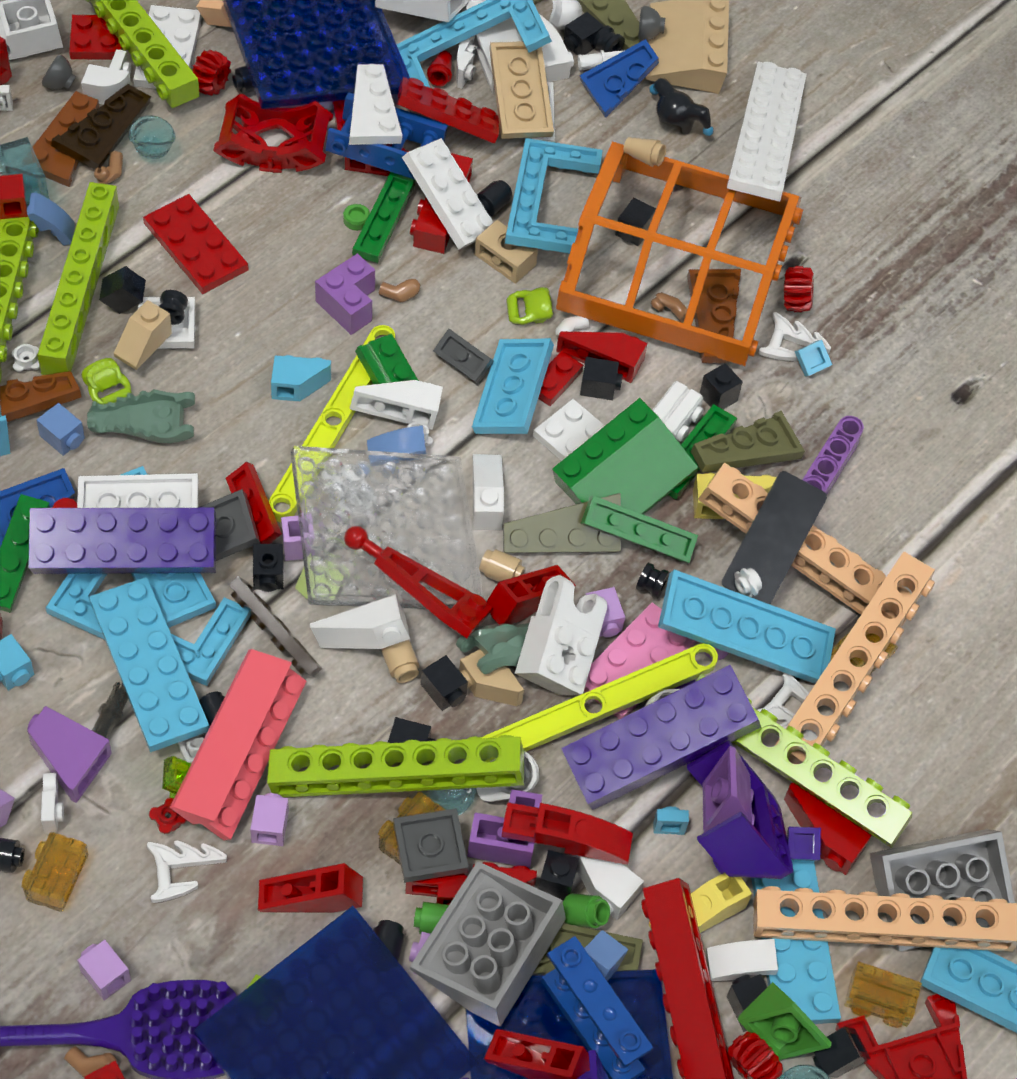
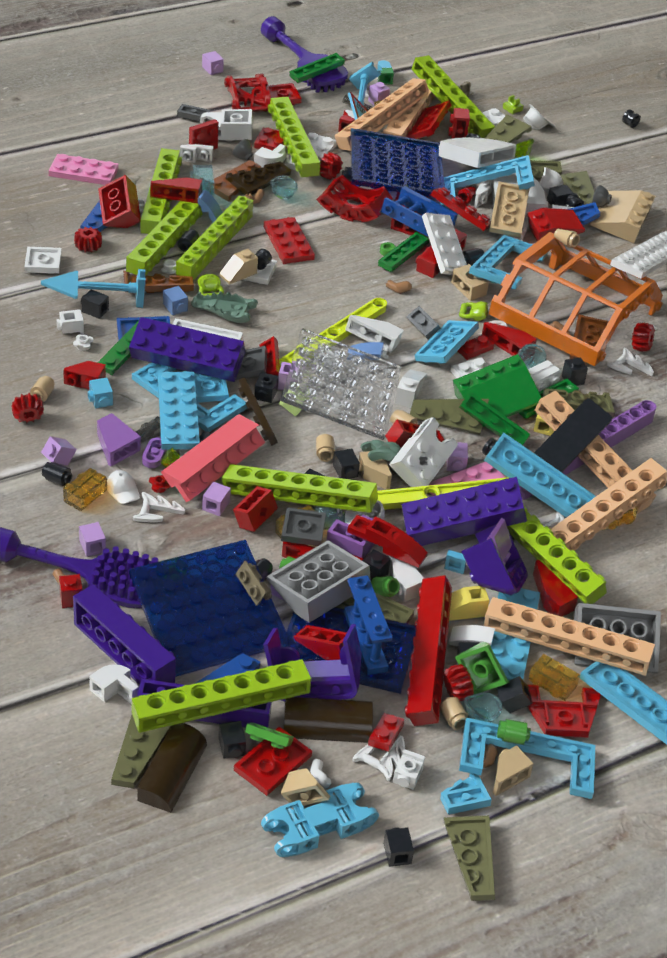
camera: 20 degrees right, 15 degrees down
white plate [41,773,64,834] -> none
black brick [99,266,146,314] -> none
red slope [258,863,363,913] -> none
medium azure slope [271,355,331,402] -> none
white slope [310,594,410,649] -> none
medium lavender brick [315,253,375,335] -> none
red plate [344,526,493,638] -> none
white wing [349,64,402,145] -> none
green plate [355,333,419,384] -> none
black brick [580,357,623,401] -> none
medium blue brick [584,930,629,981] -> none
black brick [615,197,656,246] -> none
black piece [649,78,714,136] -> none
white plate [734,568,762,597] -> none
dark purple plate [787,826,821,861] -> none
medium azure plate [794,340,832,376] -> none
none -> white cap [106,470,140,504]
none -> medium lavender plate [142,437,167,468]
none -> black brick [177,229,199,252]
none -> red brick [233,486,278,532]
none -> dark tan hinge [236,560,272,606]
none -> clear light blue helmet [517,344,546,369]
none -> red slope [527,208,585,241]

